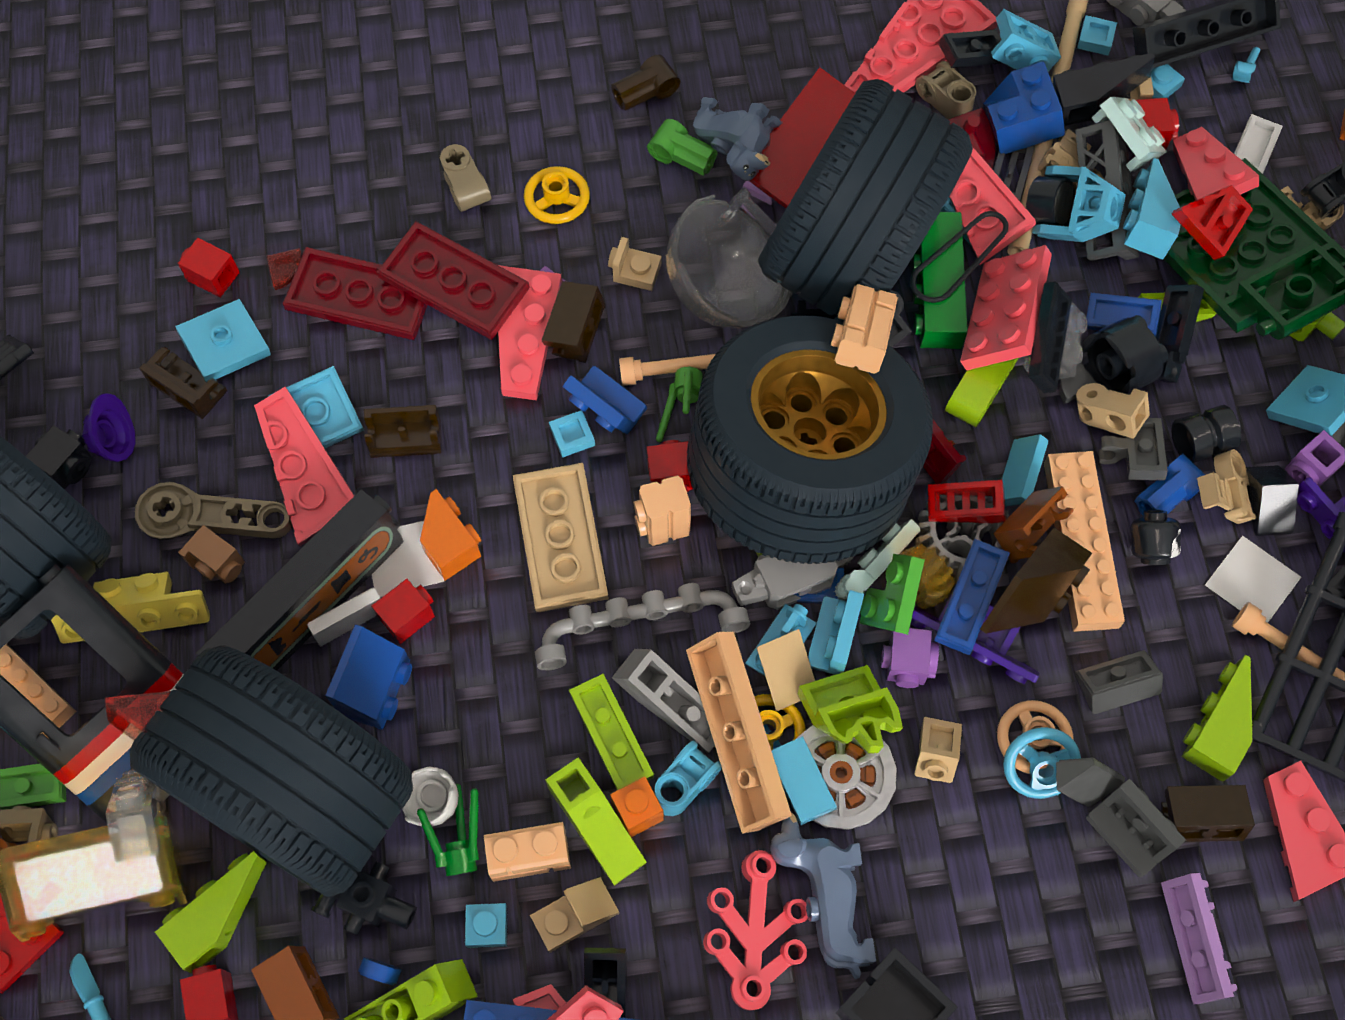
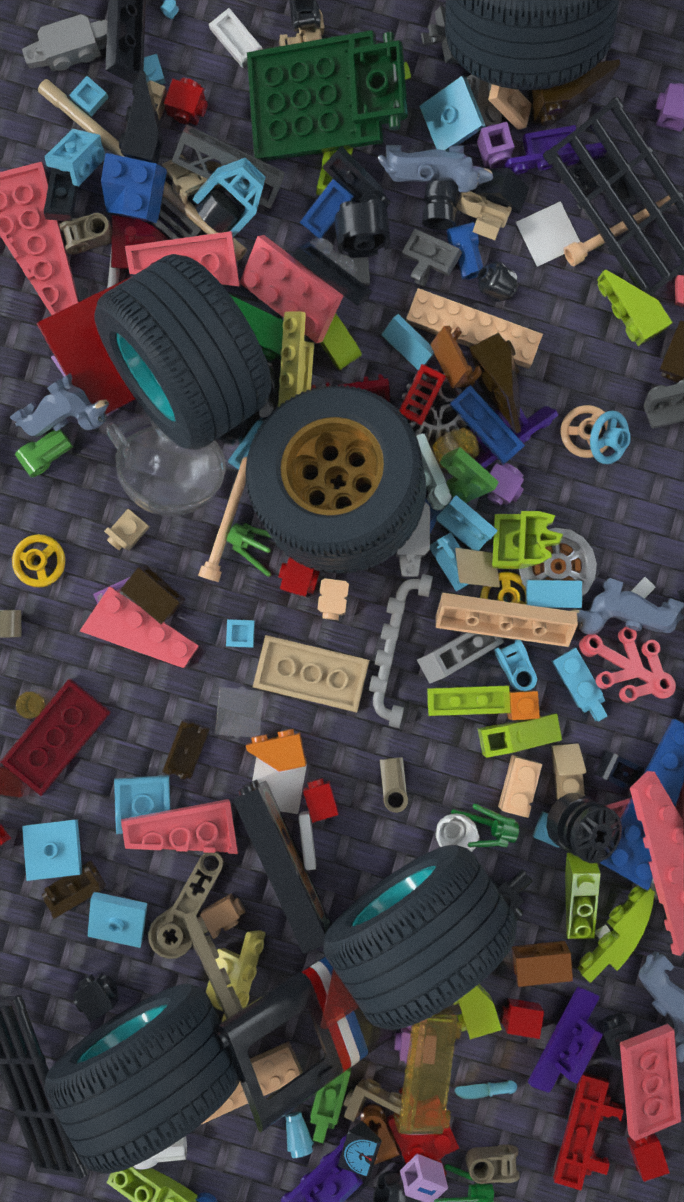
camera: 65 degrees left, 20 degrees up
dark purple piece [81,393,136,462] -> none
clear arch [106,770,165,864] -> none
blue slope [325,624,412,730] -> none
blue tile [358,957,402,985] -> none
dark red tile [377,221,530,340] -> none
blue bracket [562,366,647,435] -> none
light nougat brick [831,284,898,374] -> none
black piece [910,211,1009,303] -> none
tan bracket [914,717,962,783] -> none
dark grey slope [1056,757,1125,807] -> none
dark grey slope [1075,650,1163,714] -> none
tan leg [1076,383,1150,439] -> none
light aqua piece [1092,97,1166,172] -> none
medium azure slope [1123,158,1181,260] -> none
red wing [1172,185,1253,260] -> none
coral wing [1173,127,1259,201] -> none
none -> clear yellow tile [16,691,45,719]
none -> medium azure plate [88,892,147,948]
none -> dark tan hinge [183,911,242,1019]
none -> clear piece [215,686,264,739]
none -> light yellow bracket [278,311,314,407]
none -> sand blue animal [378,145,493,193]
none -> dark tan piece [380,757,408,813]
none -> black wheel [546,793,622,863]
none -> medium azure hinge [551,648,607,722]
none -> white sticker [631,577,655,599]

